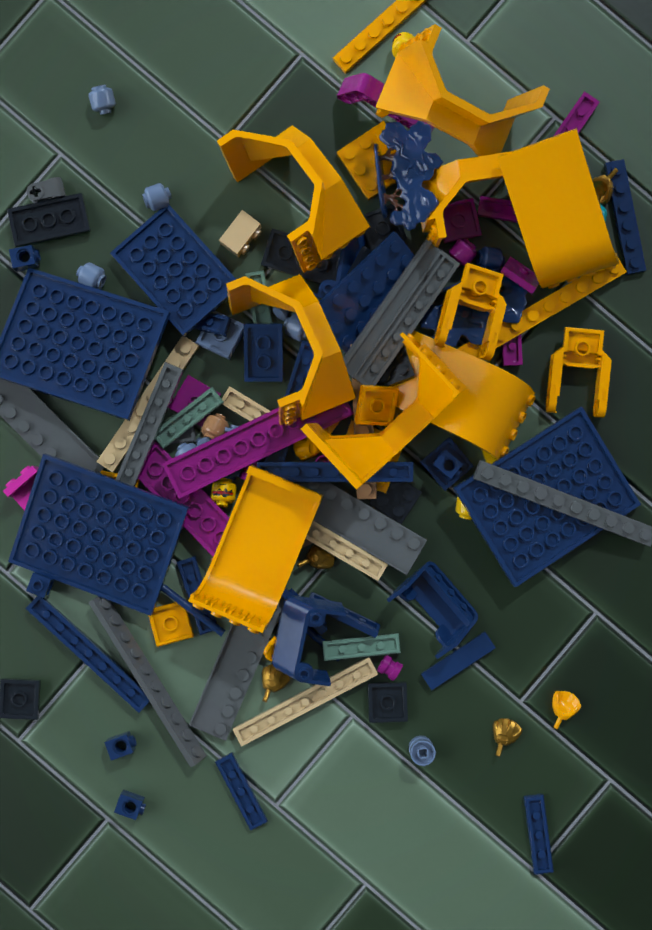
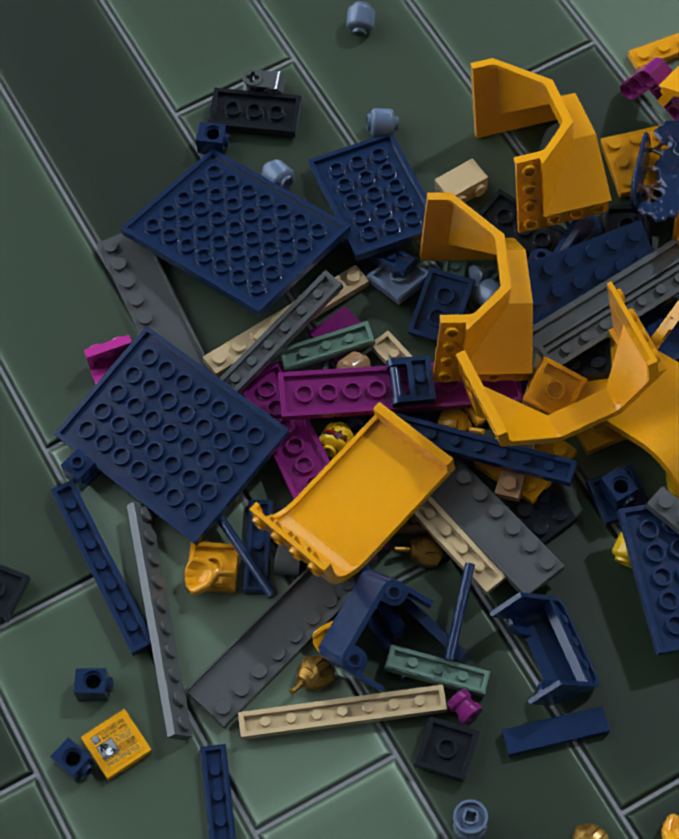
camera: 30 degrees right, 25 degrees down
none -> light orange tile [81,709,152,781]
none -> light orange piece [184,557,235,595]
none -> dark blue plate [386,355,436,408]
none -> dark blue bar [444,562,475,662]

